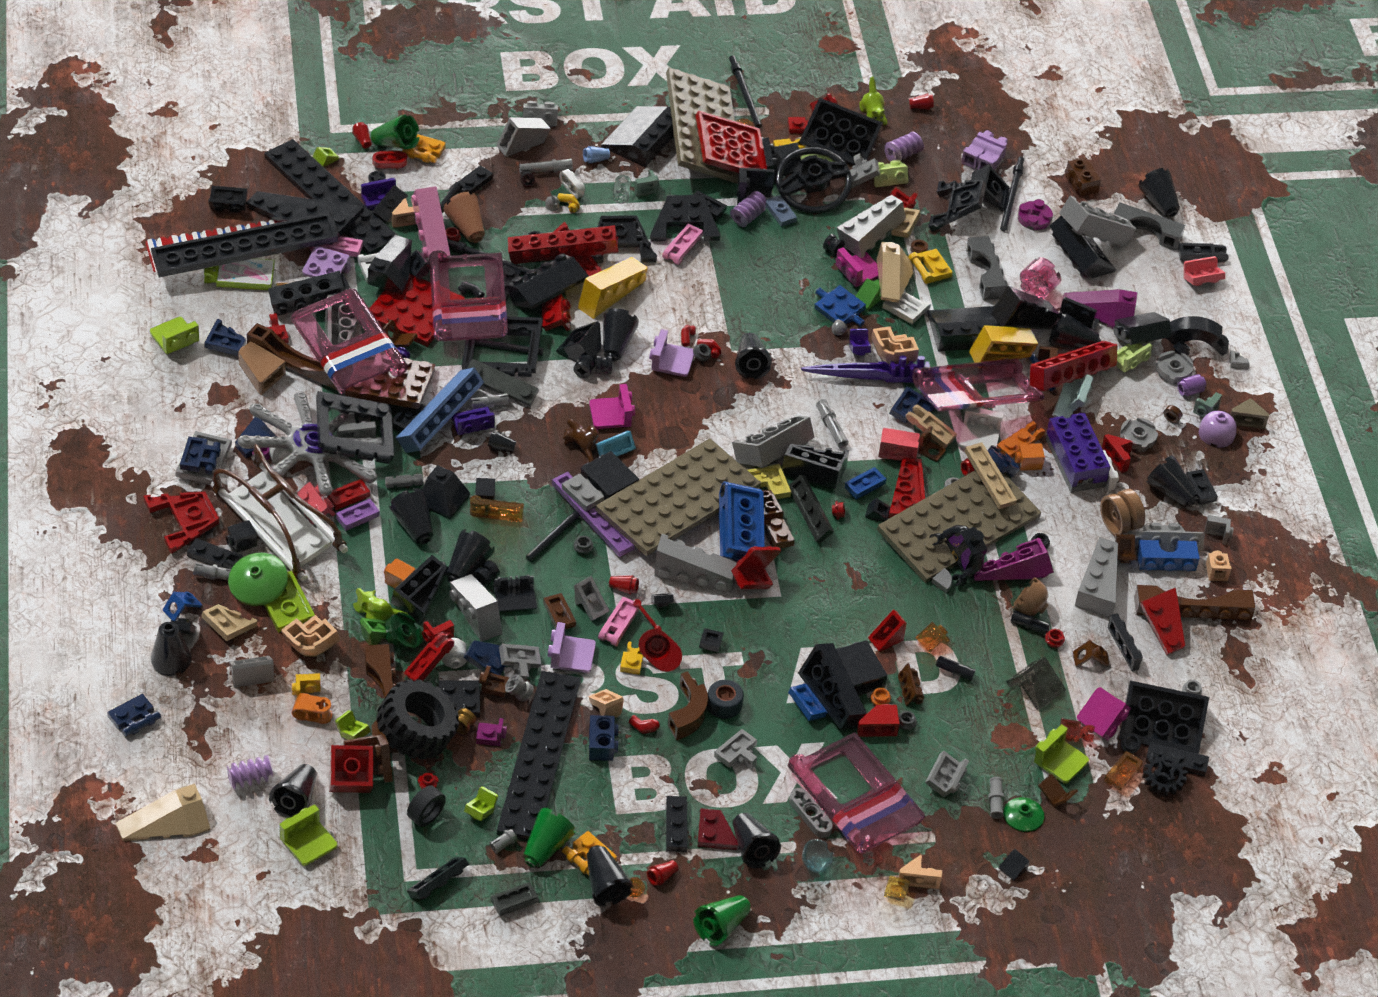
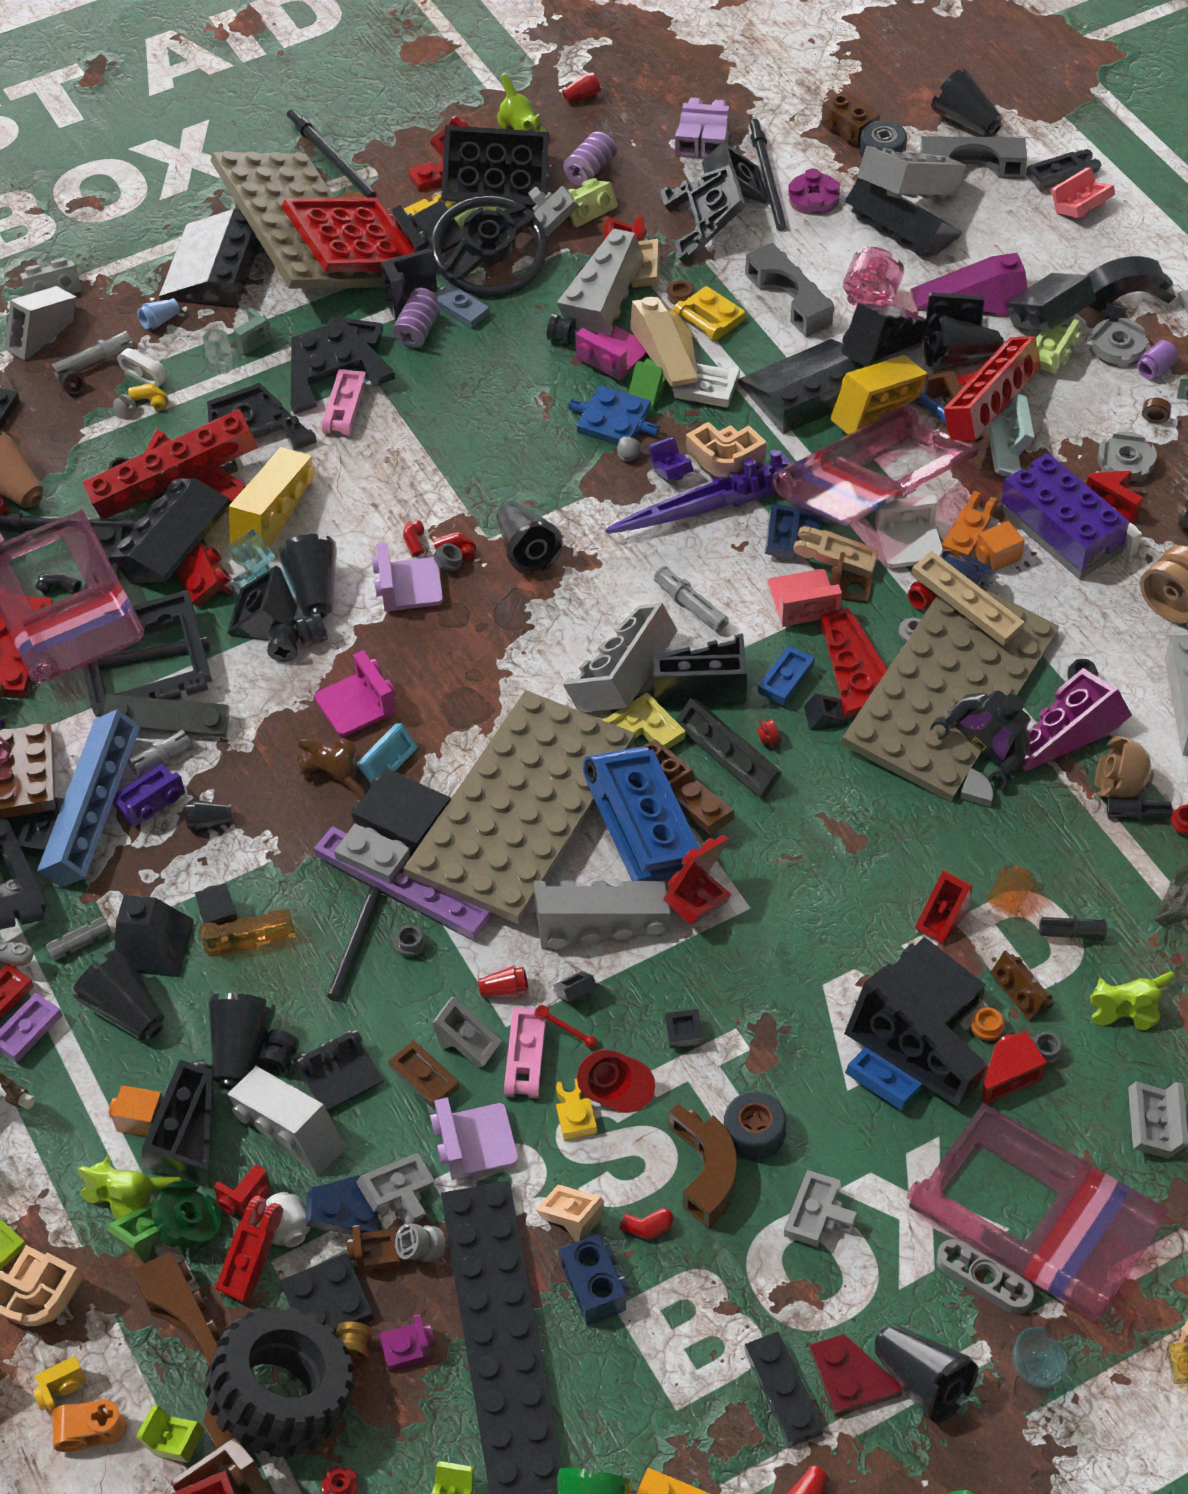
camera: 15 degrees left, 5 degrees up
none -> clear light blue bracket [227,528,275,583]
none -> black wheel [860,120,907,158]
none -> lime animal [1089,971,1175,1030]

